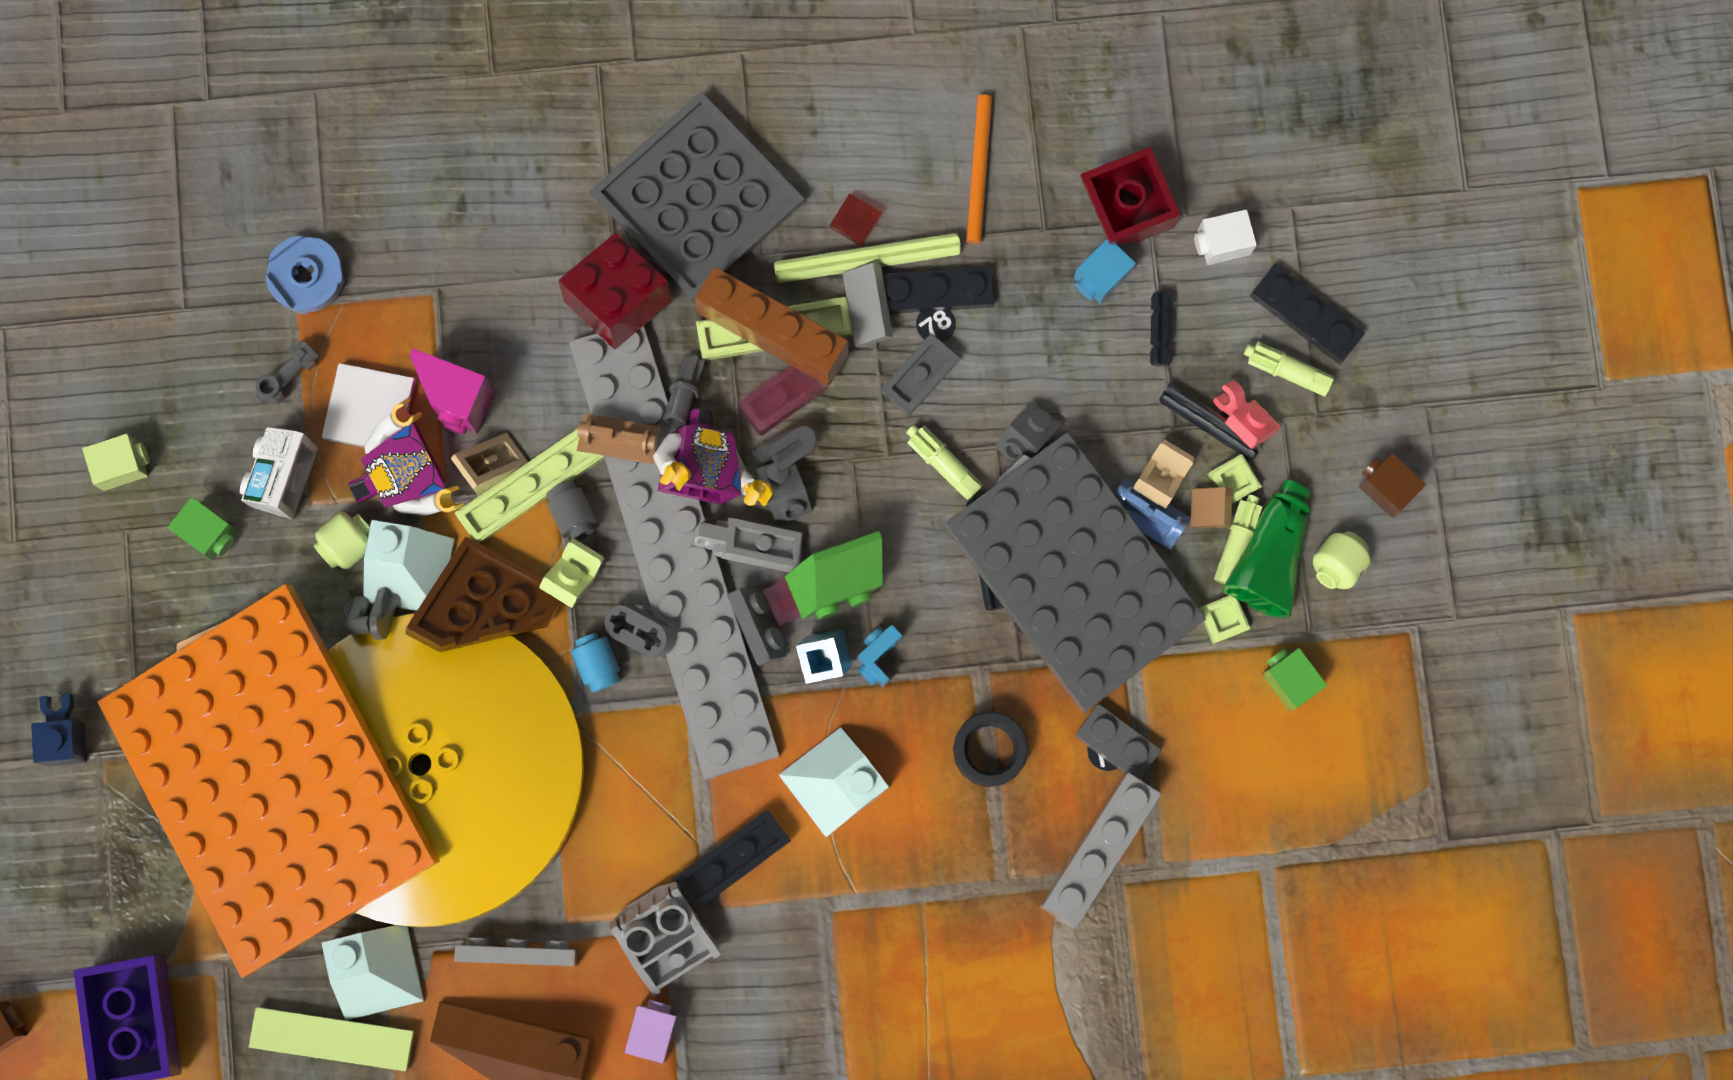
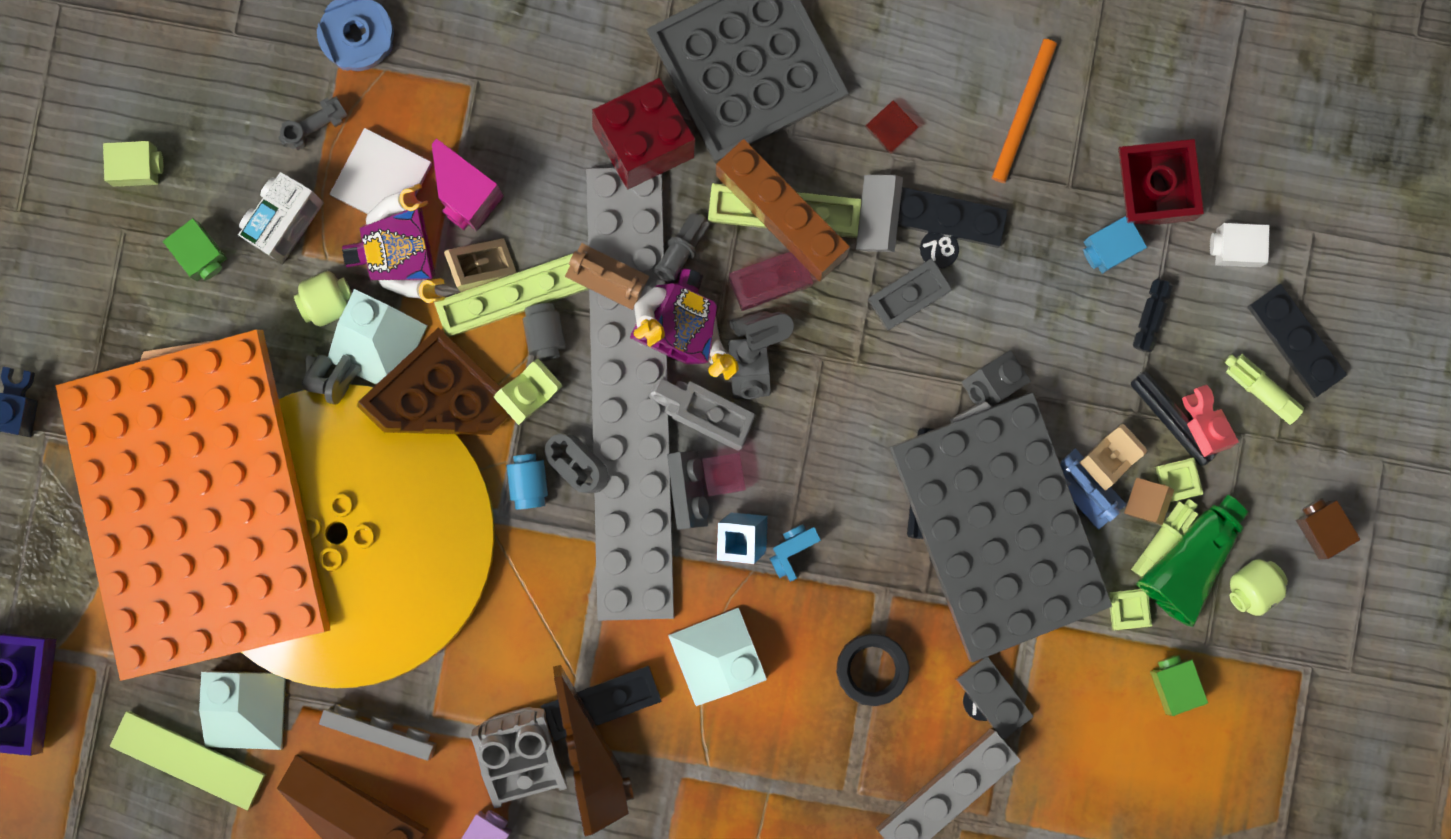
camera: 20 degrees right, 5 degrees up
yellowish green axle [774,233,961,283] -> none
bright green slope [784,531,883,620] -> none
yellowish green piece [906,425,983,500] -> none
none -> reddish brown wedge [553,665,634,836]

